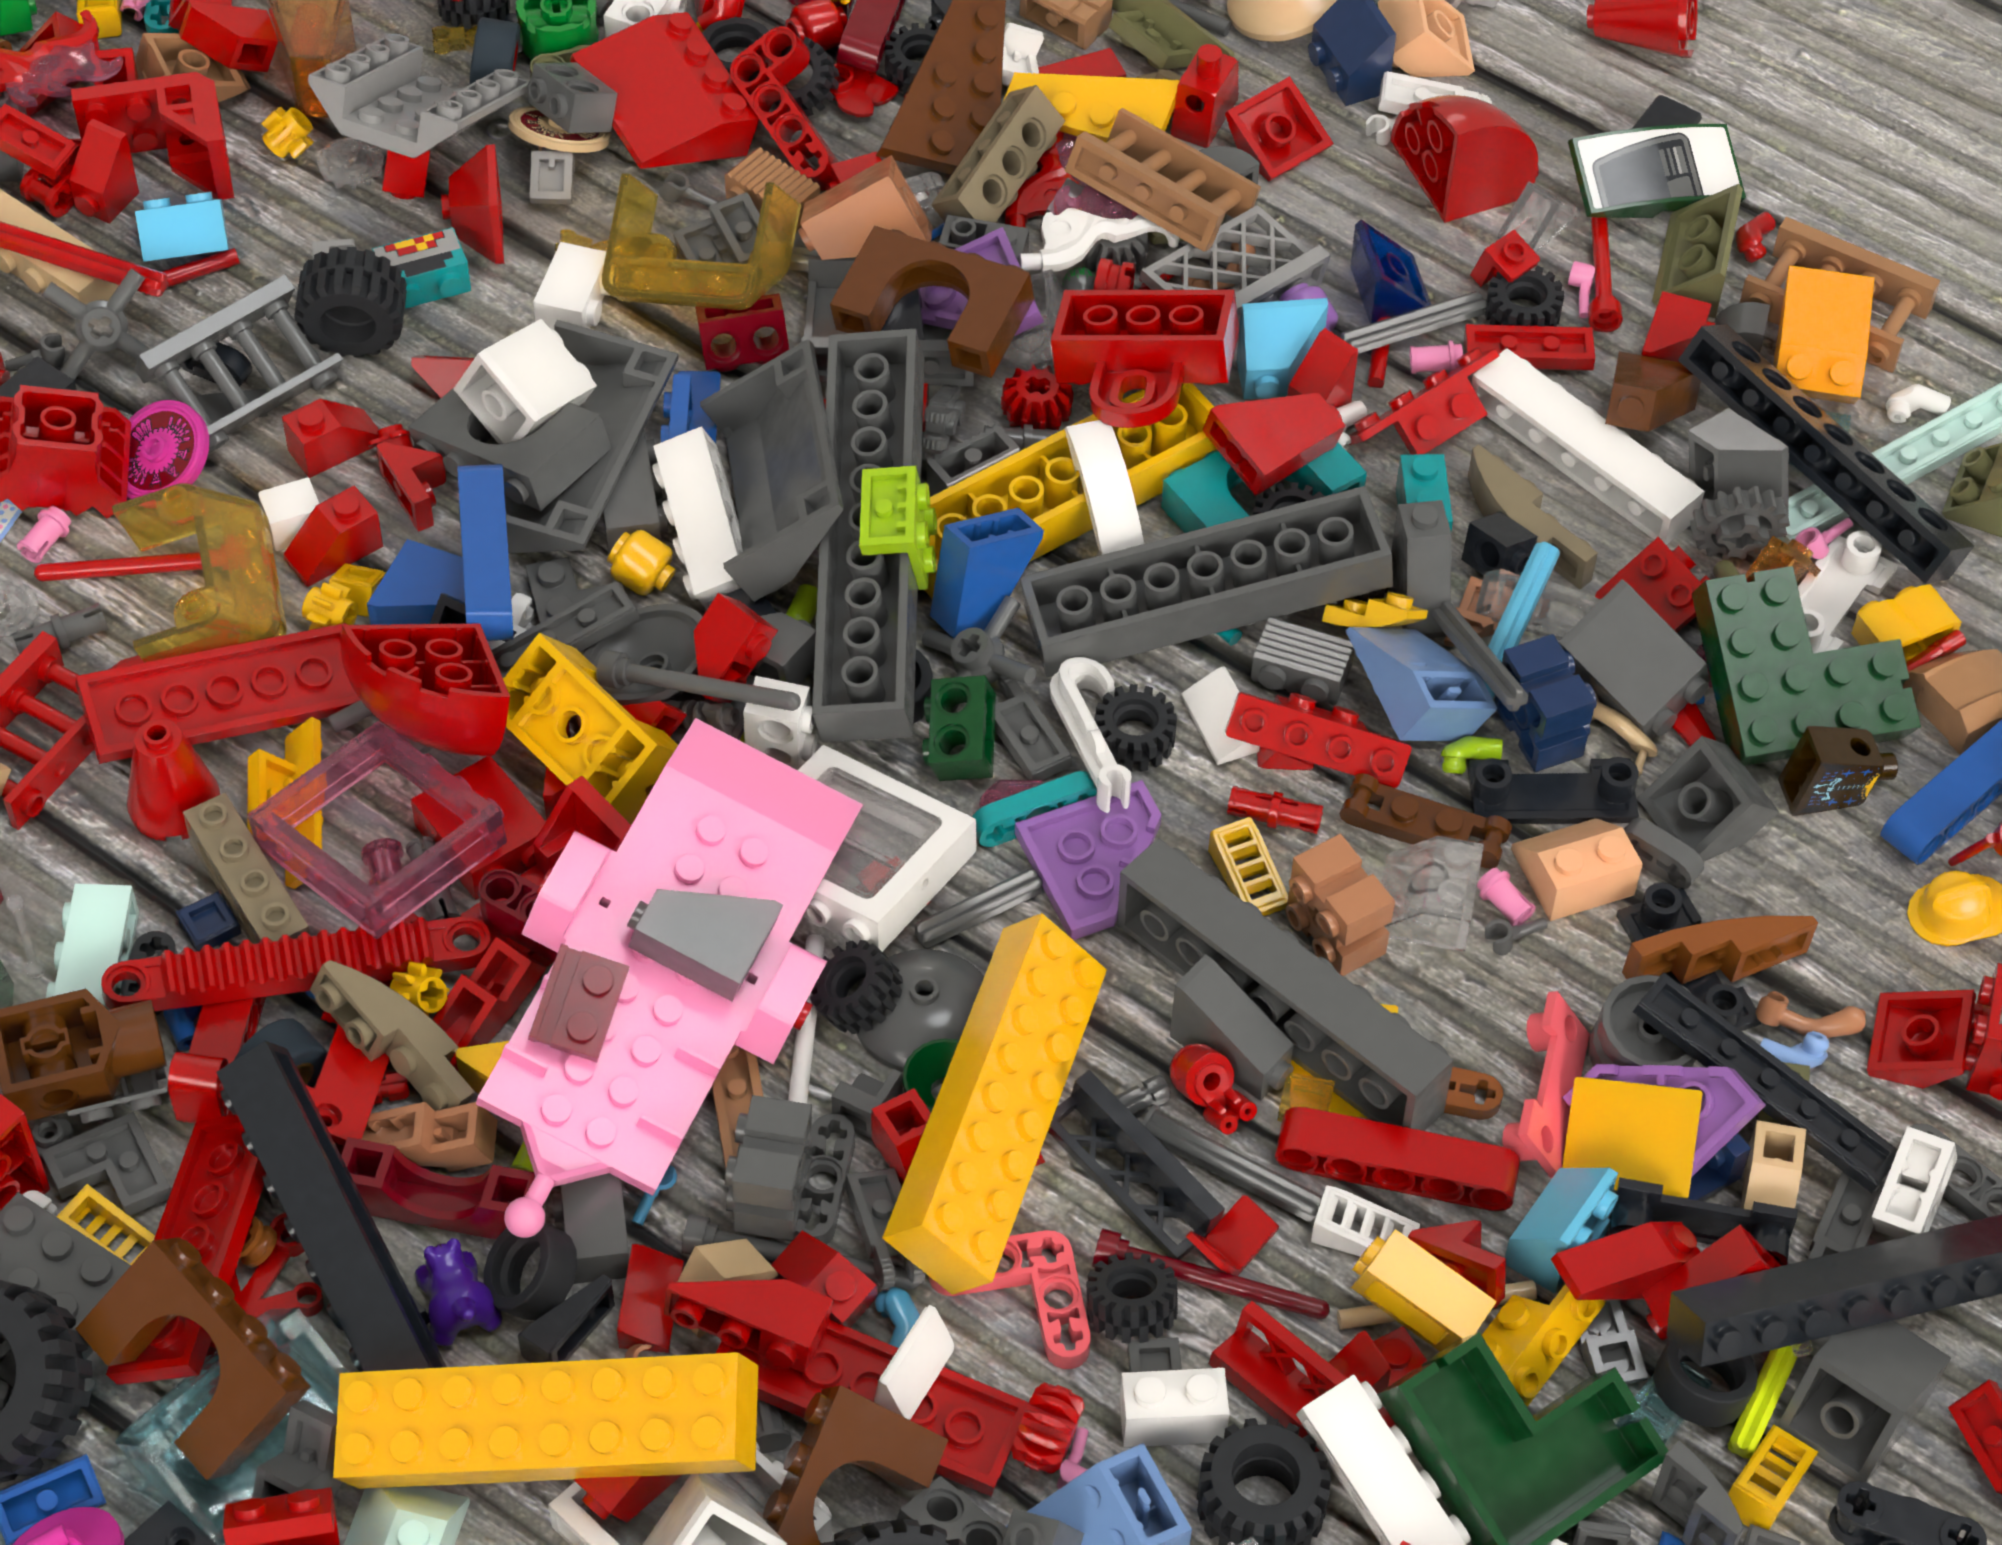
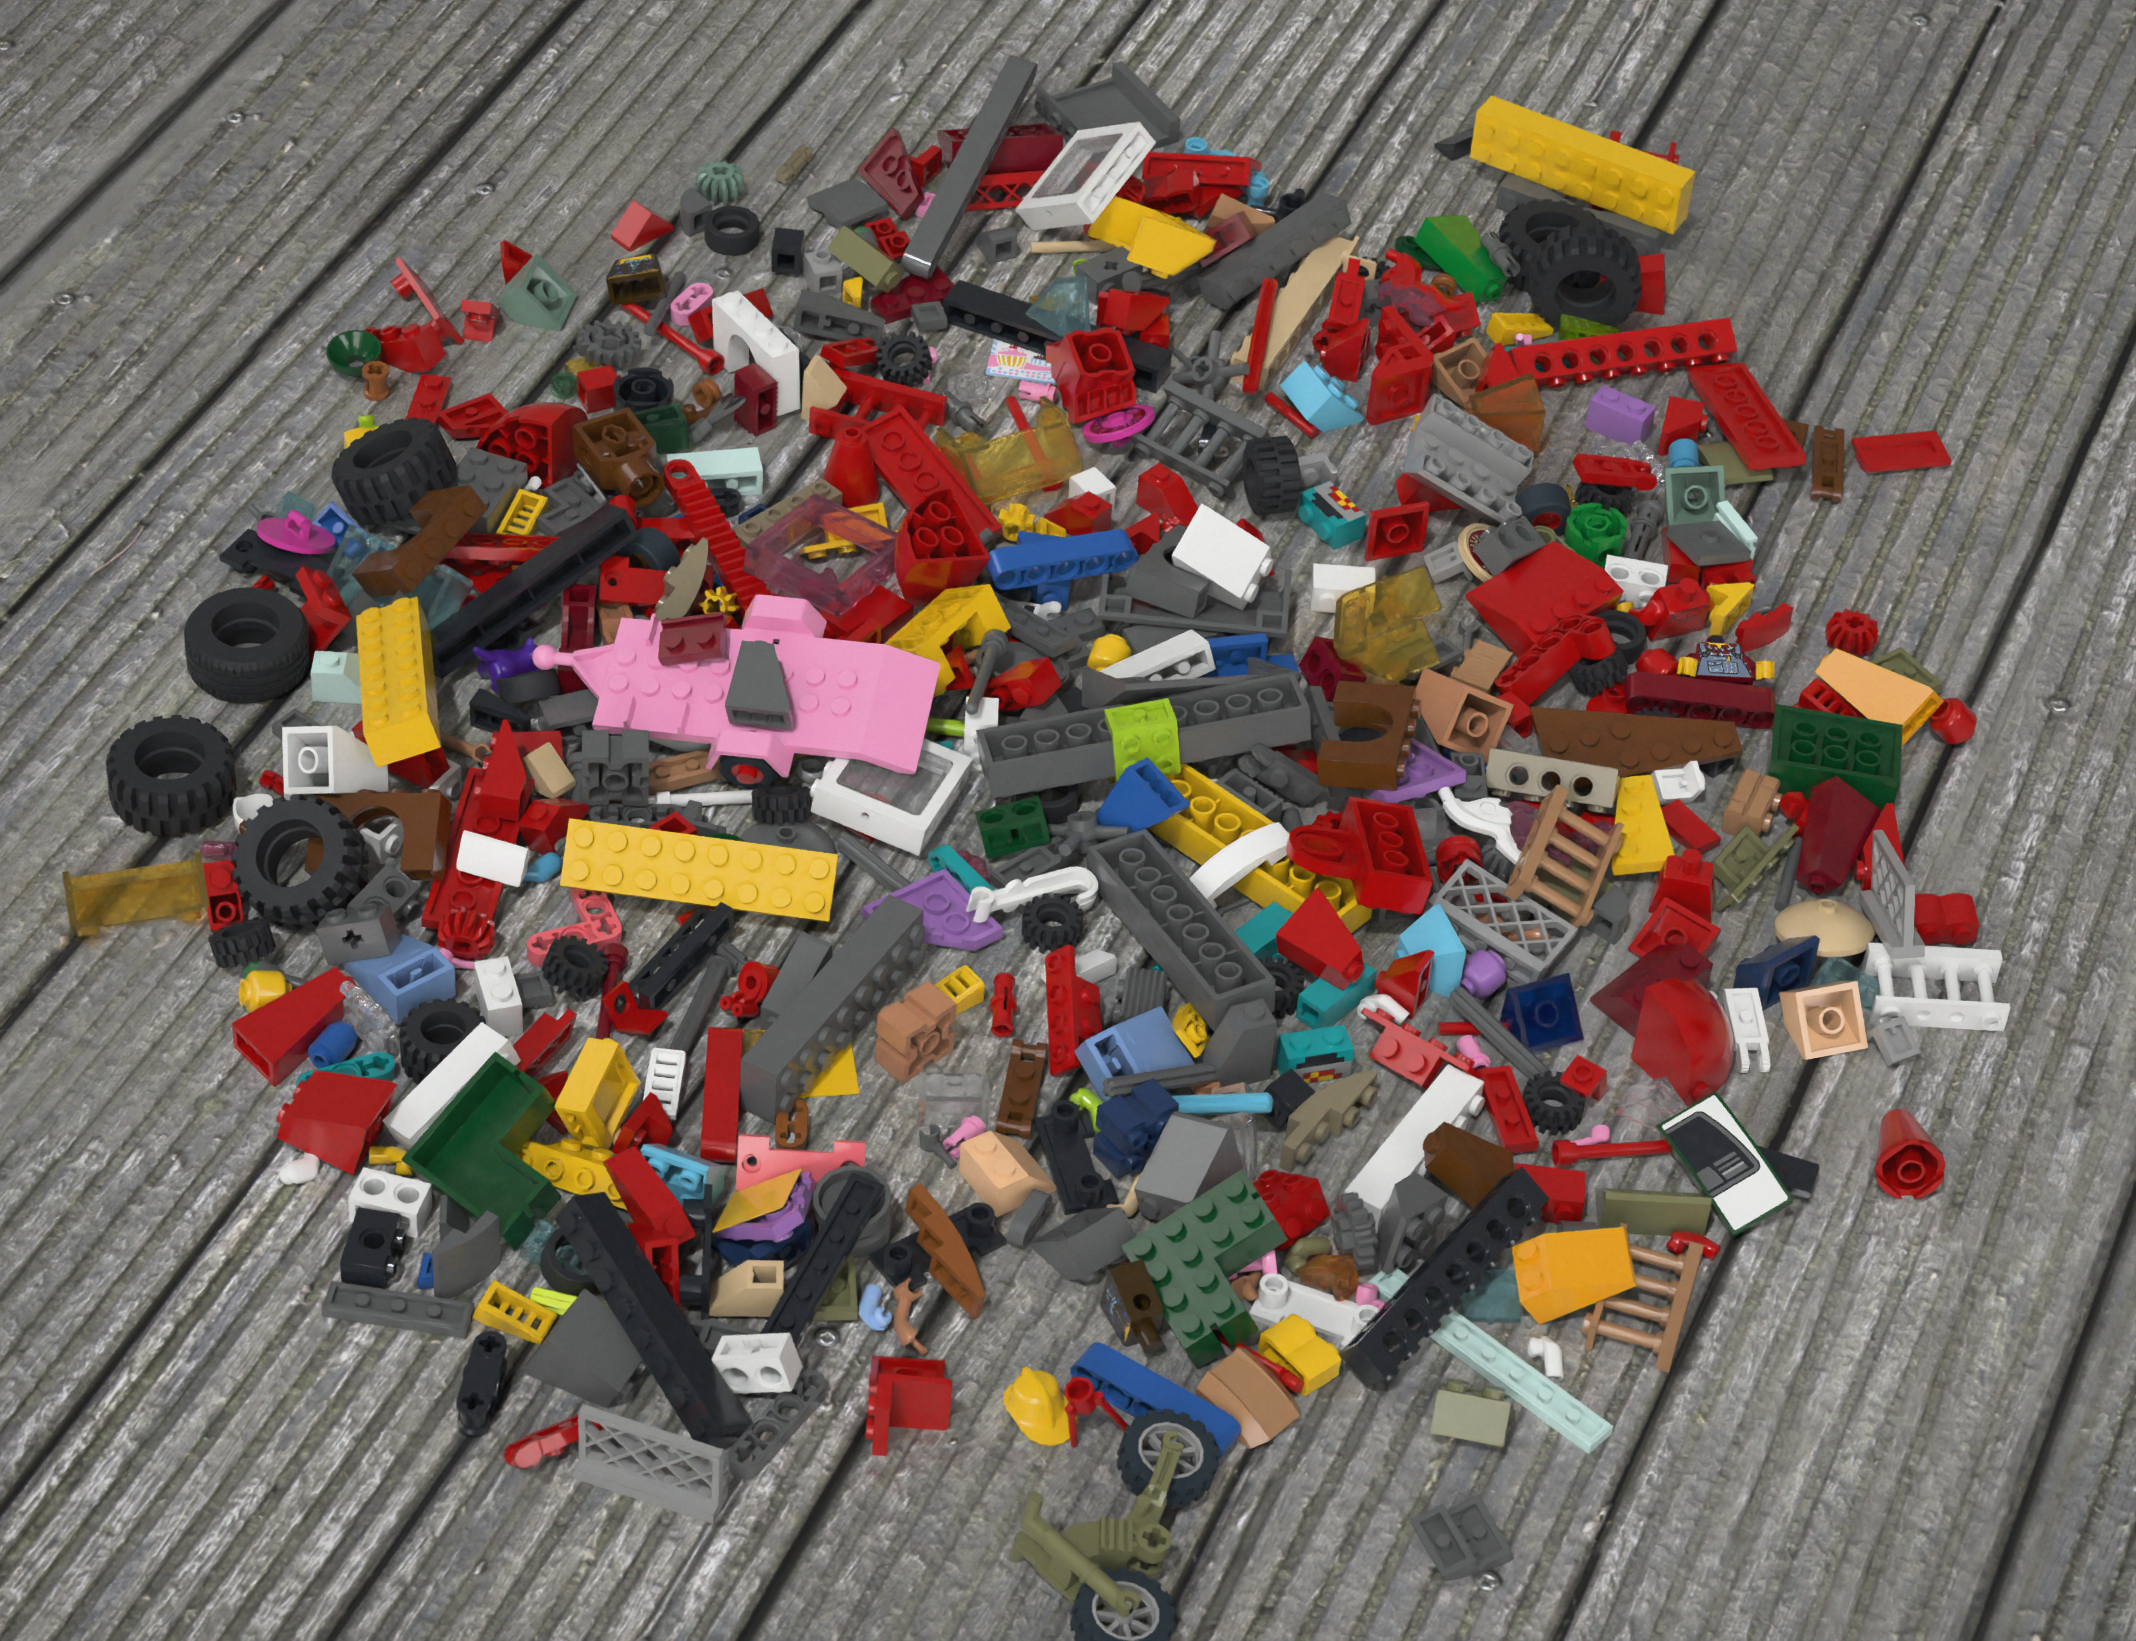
camera: 75 degrees right, 10 degrees down
none -> dark red slope [1590,944,1713,1038]

